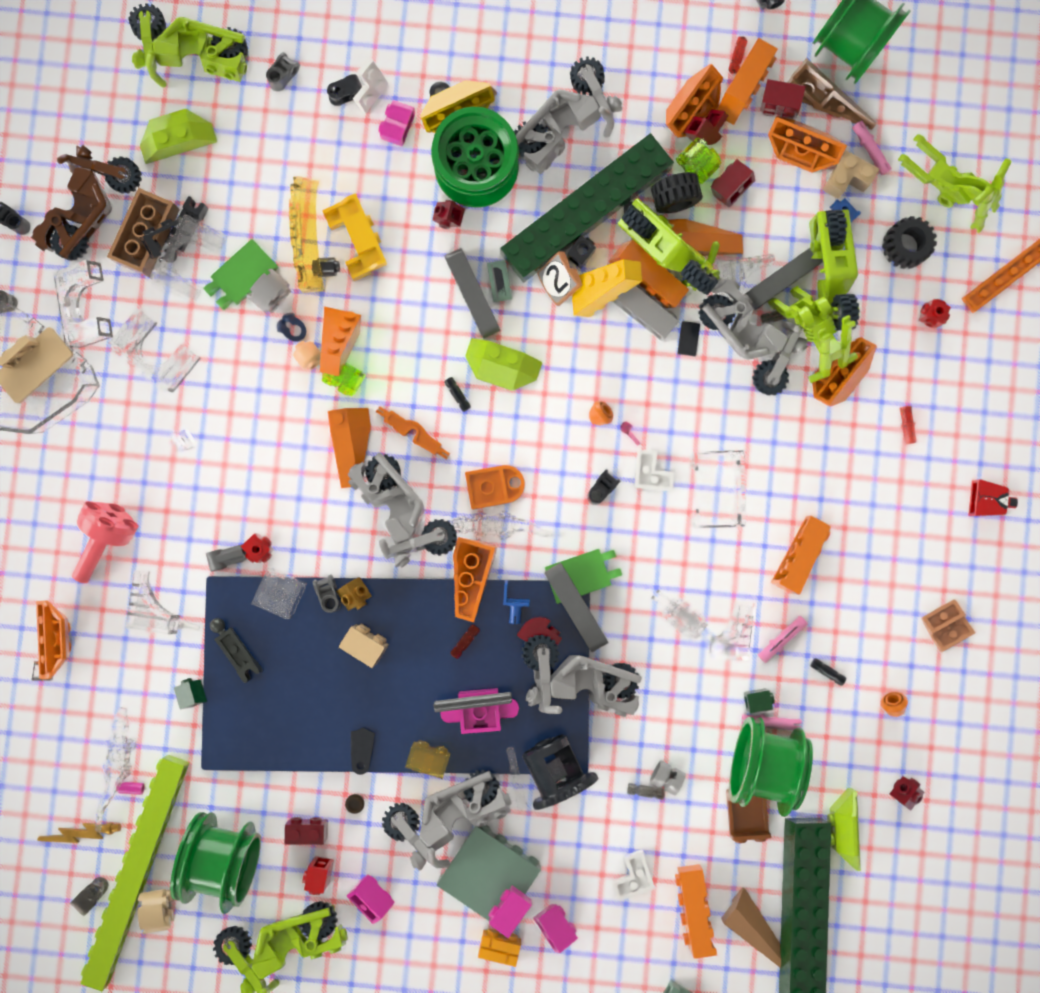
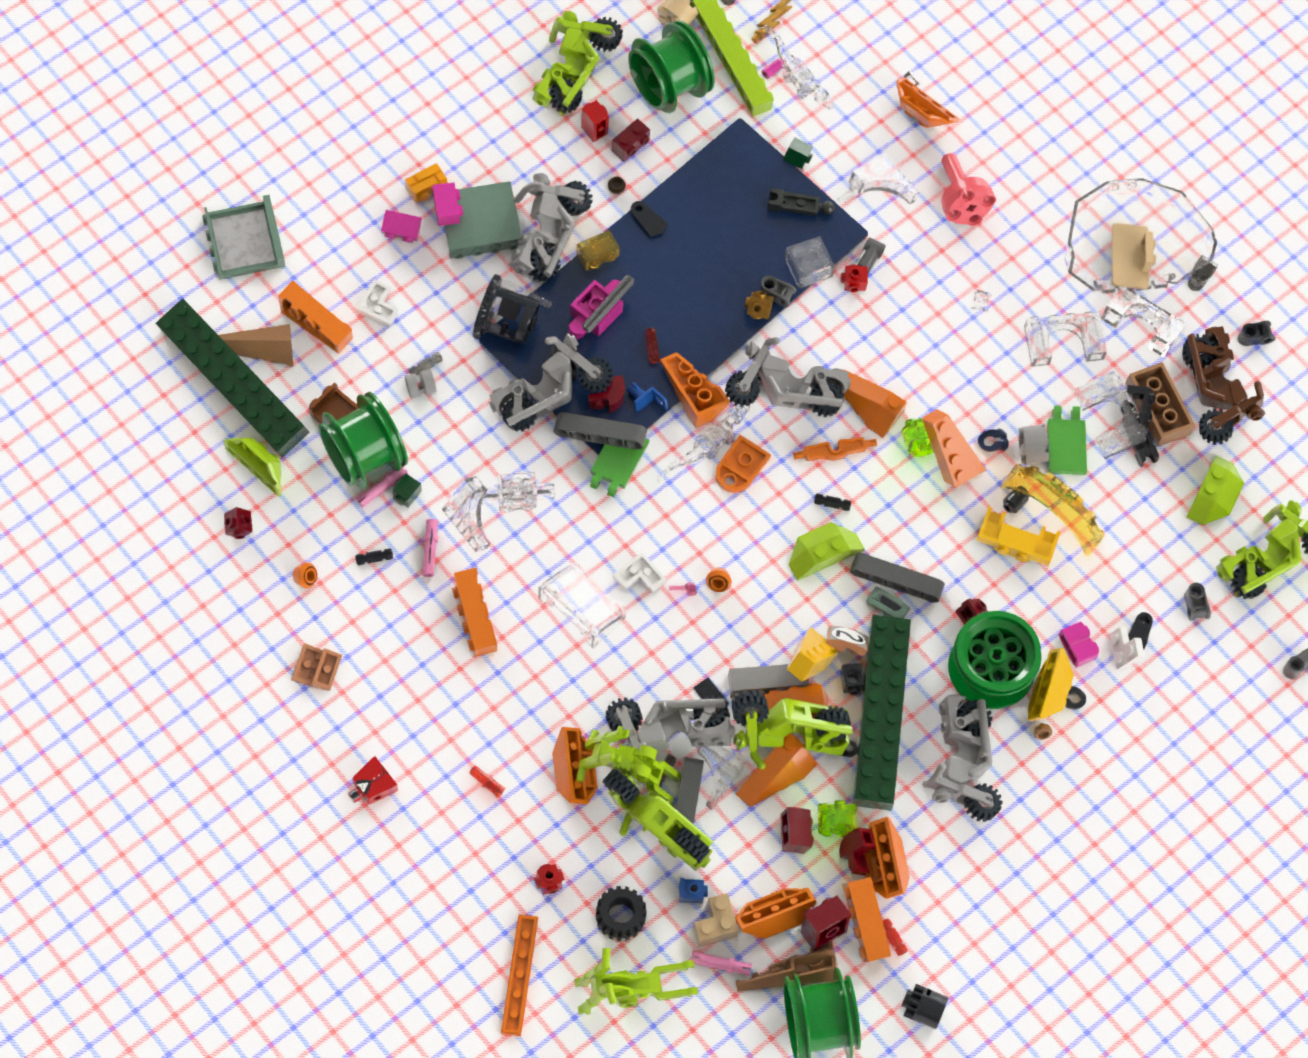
camera: 130 degrees right, 20 degrees down
light nougat head [293,341,321,370] -> none
tan brick [339,624,389,668] -> none
dark pink brick [346,874,395,924] -> none
black piece [587,469,621,505] -> none
black tyre [651,172,703,214] -> none

